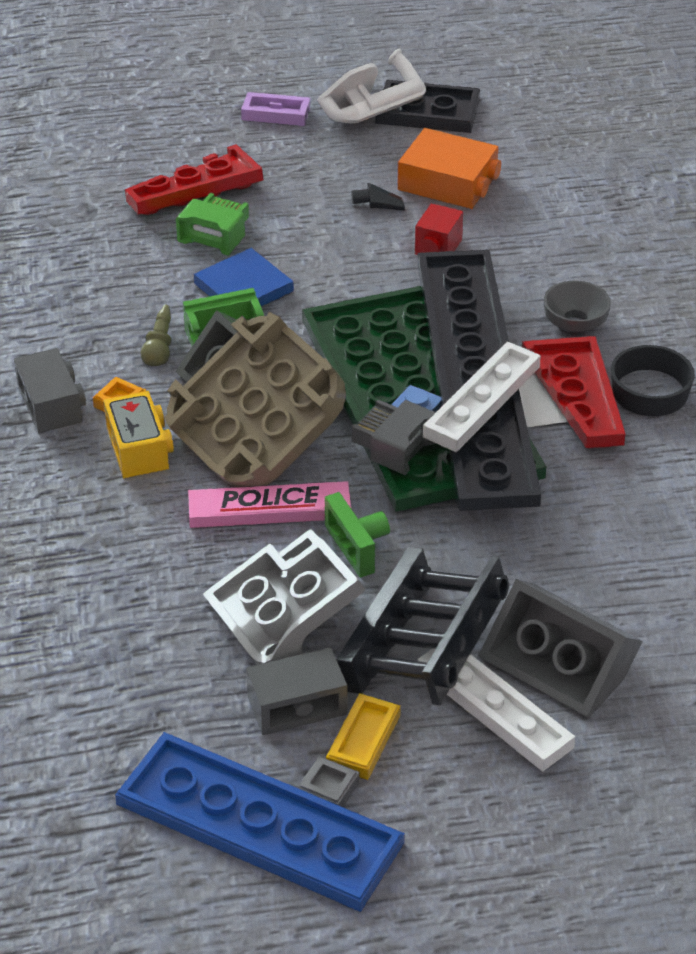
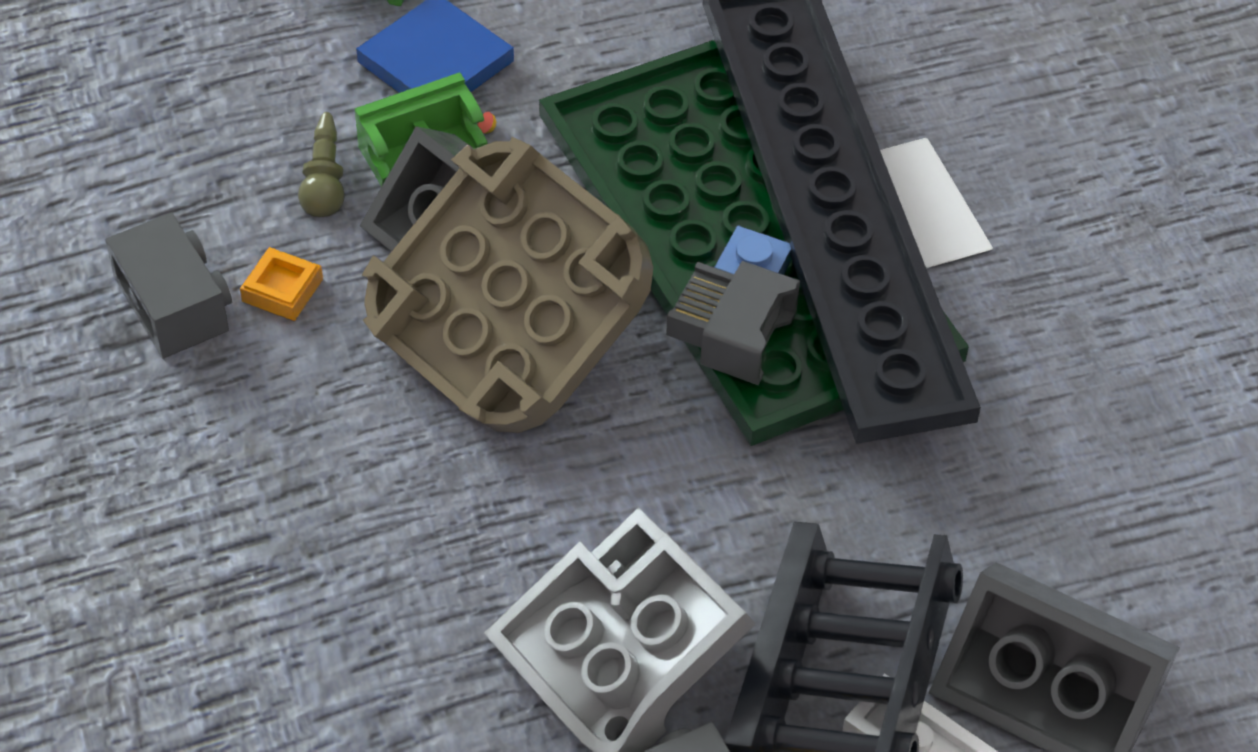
camera: 10 degrees left, 10 degrees up
yellow brick [103,391,174,478] -> none
bright pink tile [188,481,351,528] -> none
bright green tile [325,492,390,578] -> none
white plate [423,341,541,452] -> none
red wing [522,336,626,448] -> none
dark grey piece [544,280,611,335] -> none
black tyre [611,345,695,416] -> none

